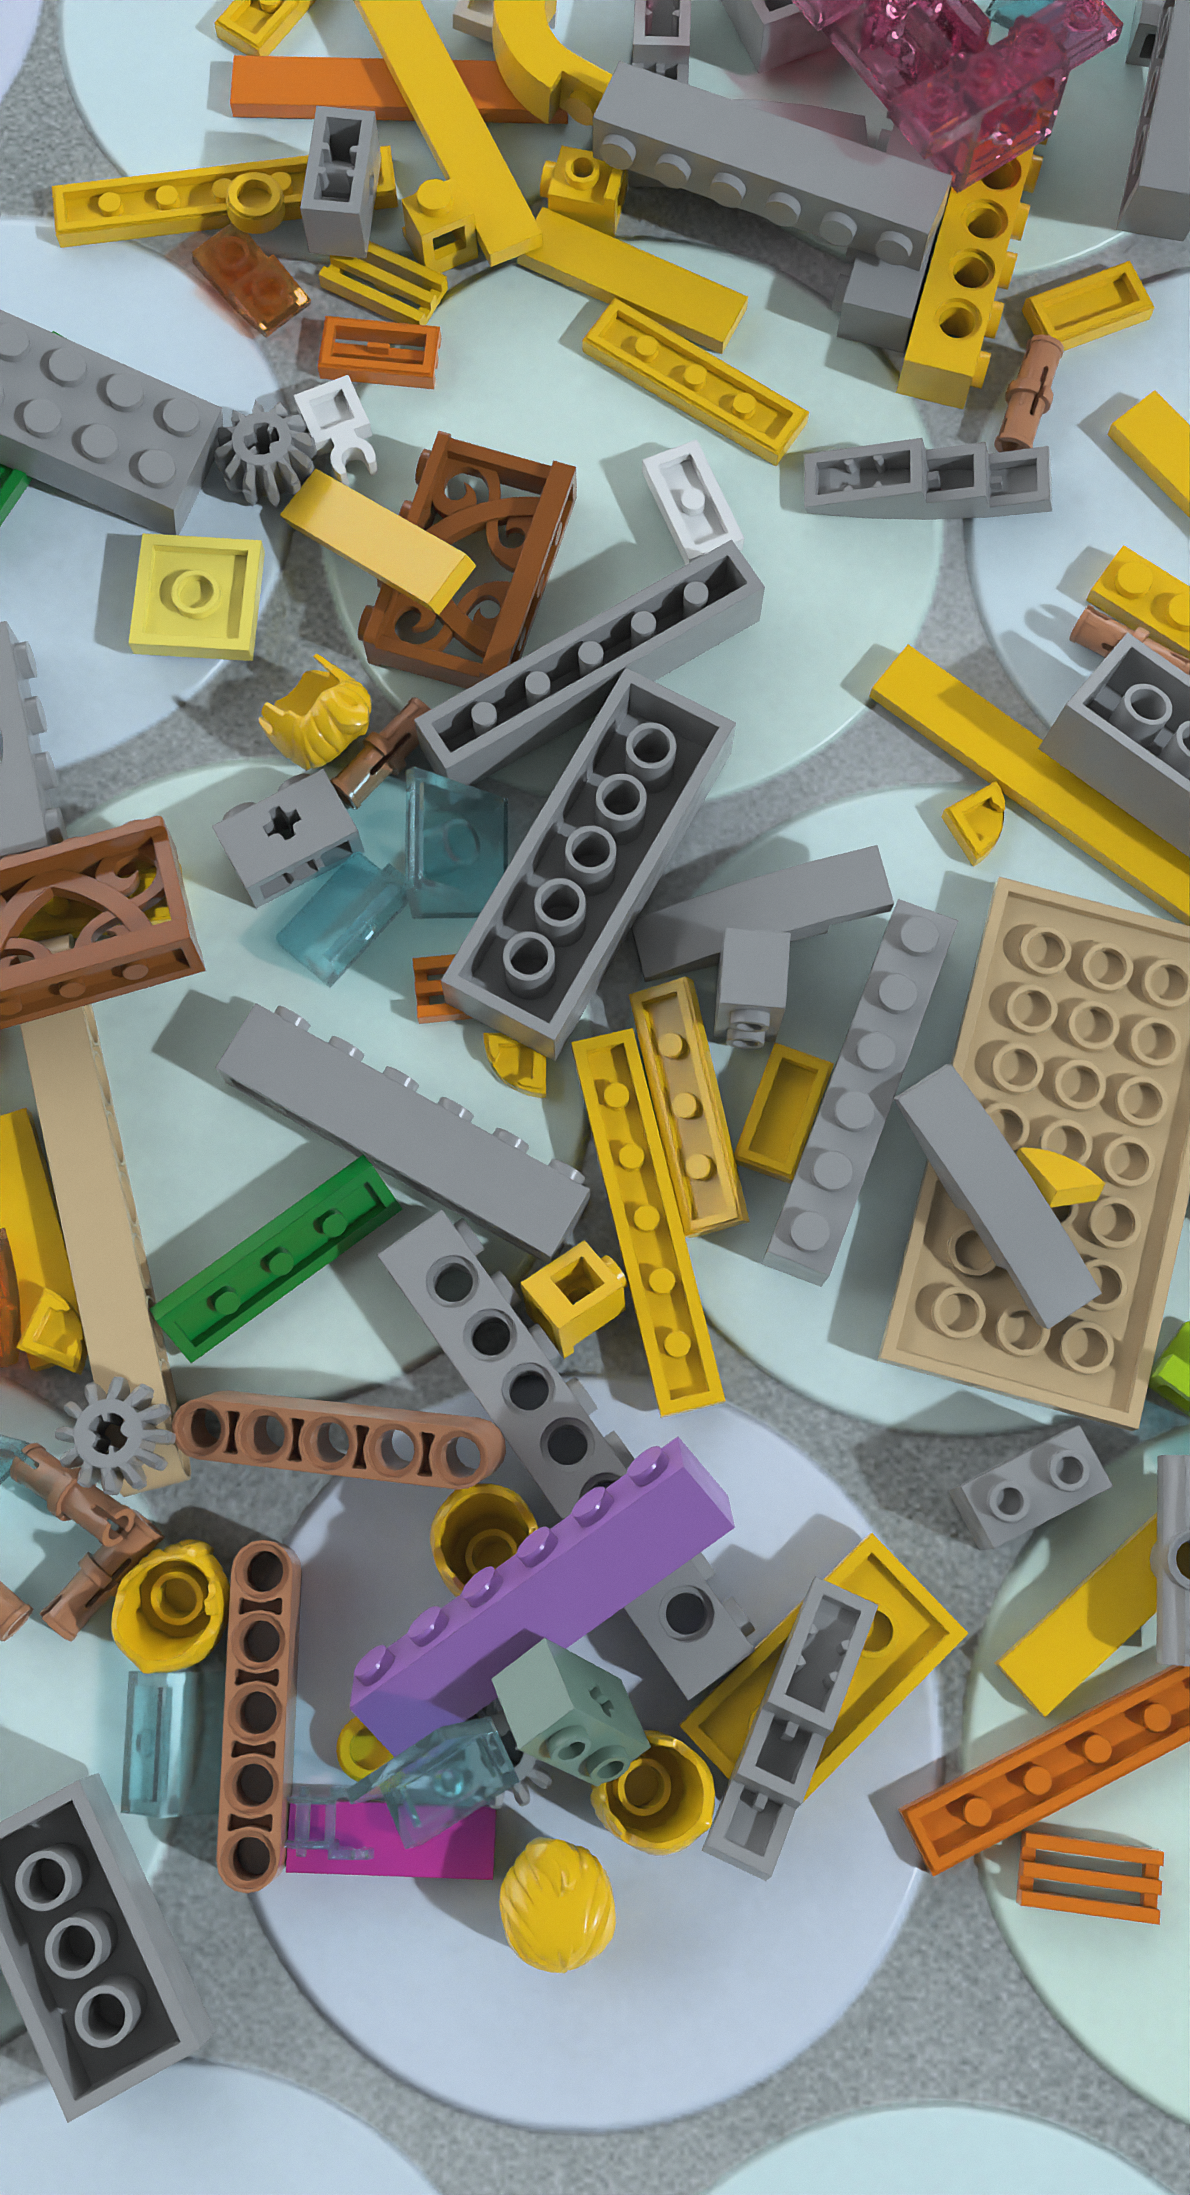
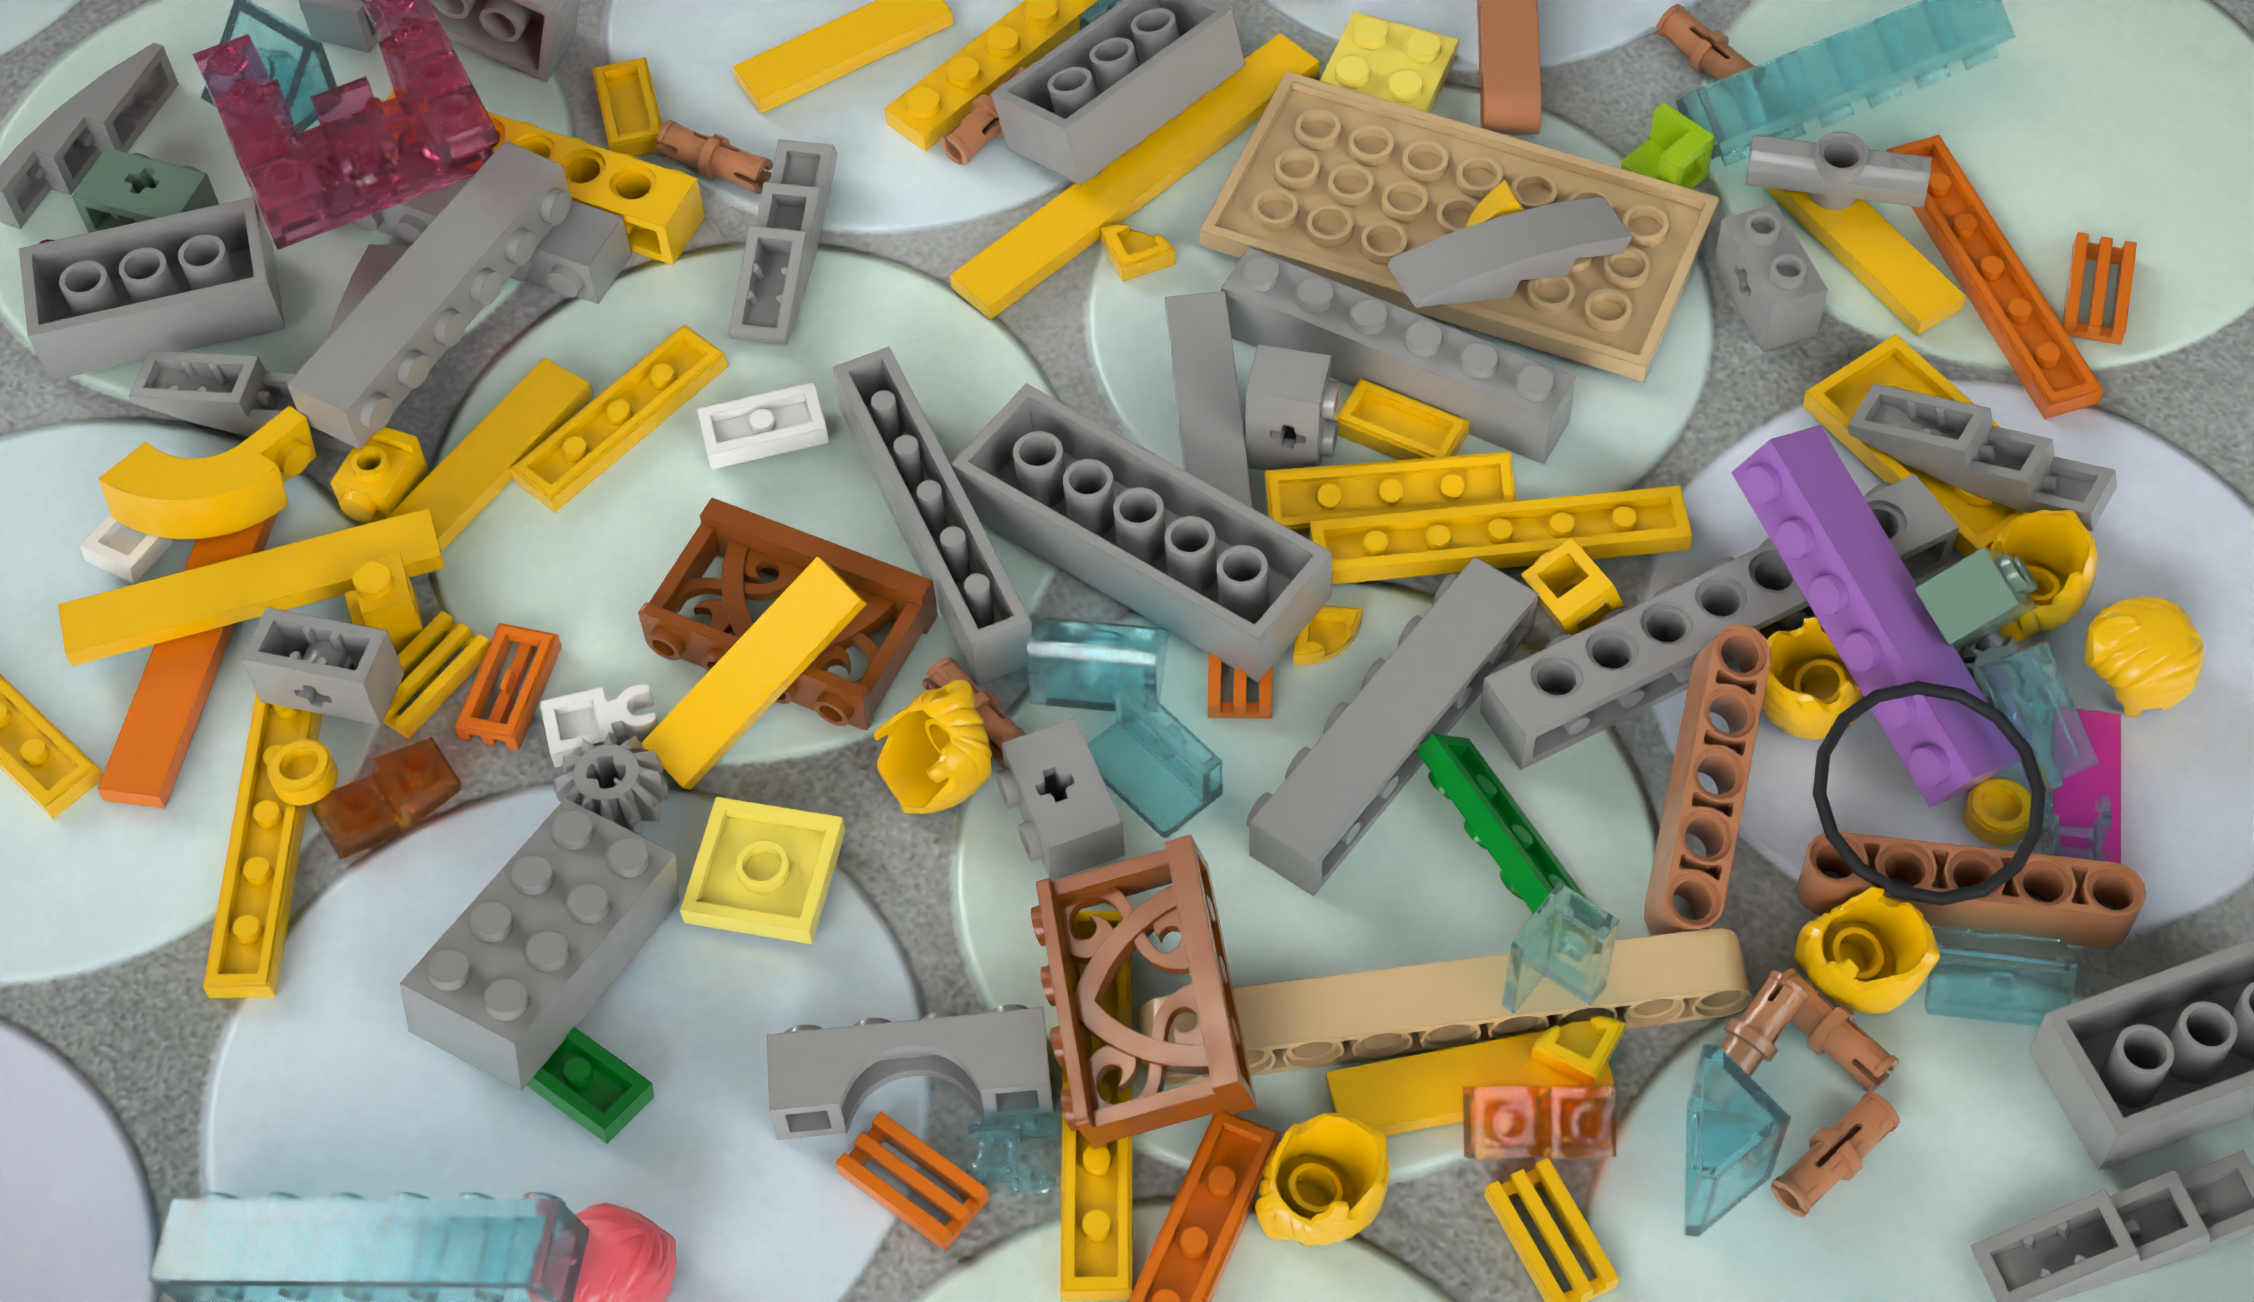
camera: 80 degrees left, 20 degrees down
light grey gear [55,1377,176,1495] -> none
none -> clear light blue panel [1502,882,1620,1013]
none -> black piece [1812,681,2046,906]

